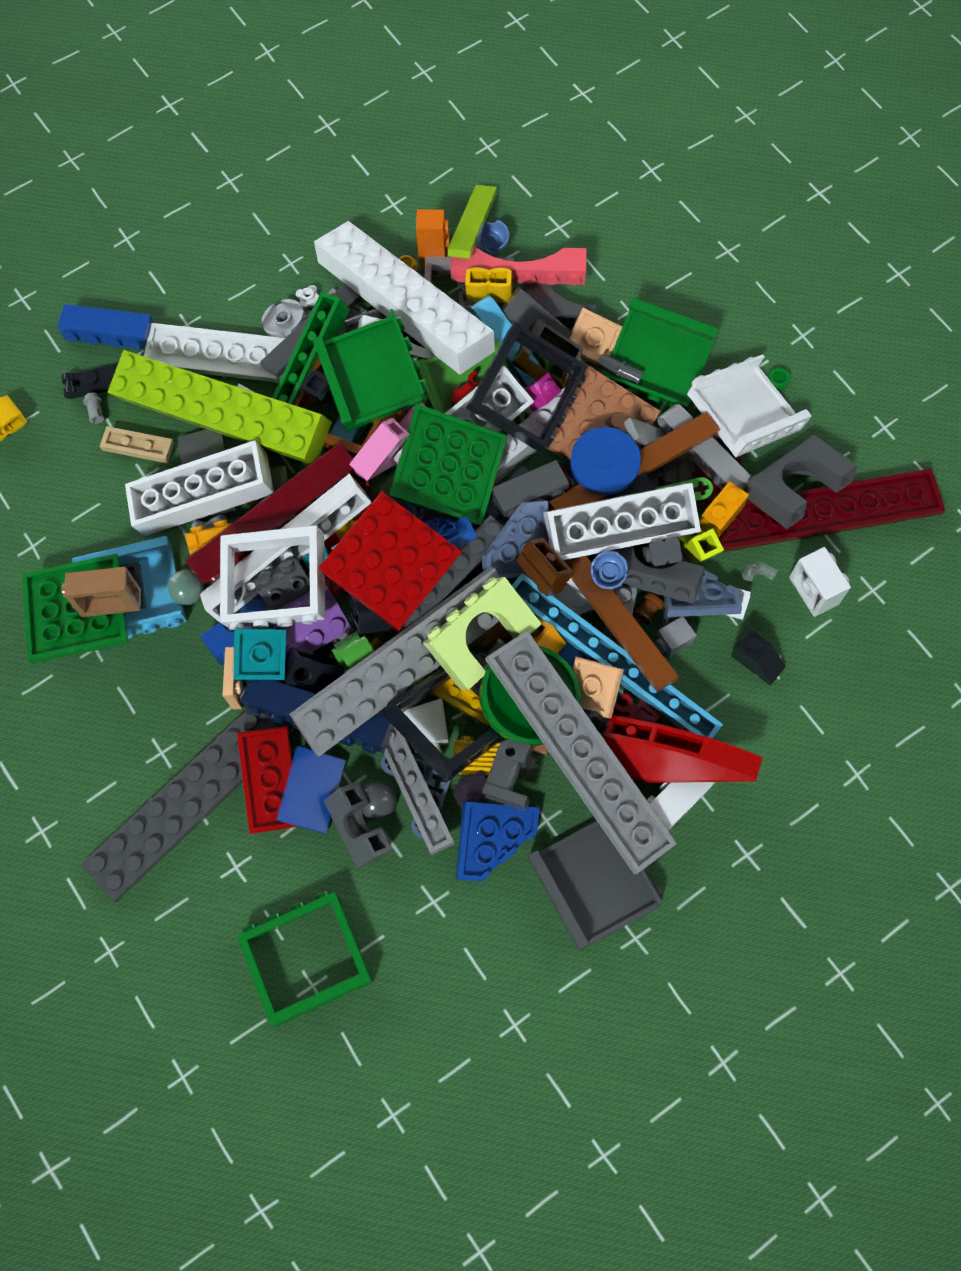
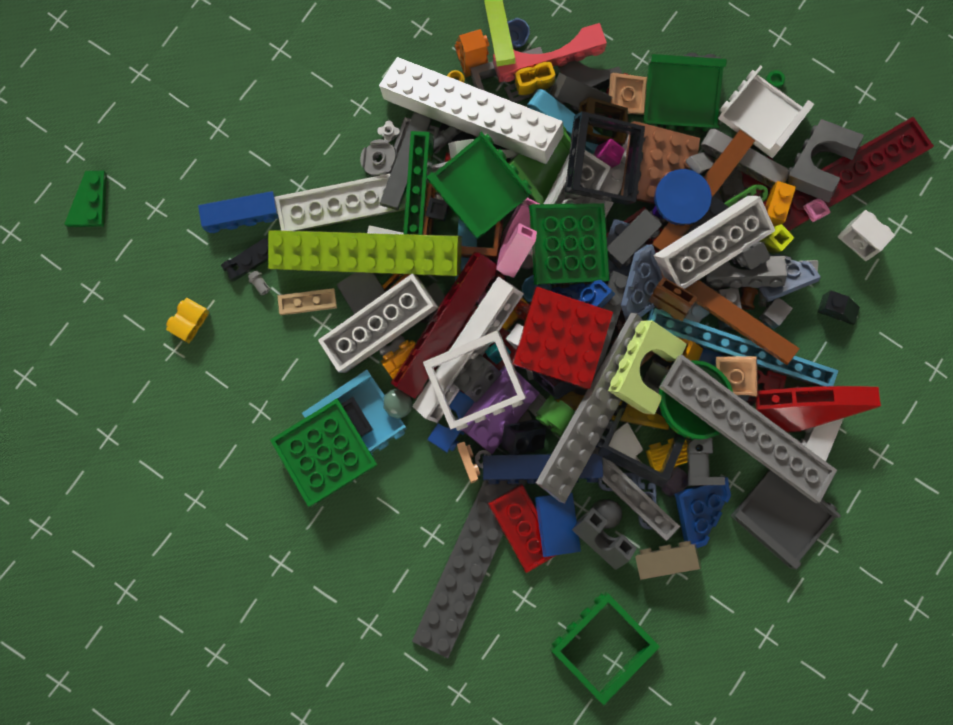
camera: 25 degrees left, 10 degrees up
medium nougat window [62,567,141,617] -> none
teal plate [233,628,286,680] -> none
red plate [450,371,480,407] -> none
medium blue hair [591,551,628,590] -> none
dark grey axle [598,354,644,385] -> none
clear arm [741,562,778,581] -> none
none -> dark tan brick [635,541,701,580]
none -> bright pink tile [803,198,831,223]

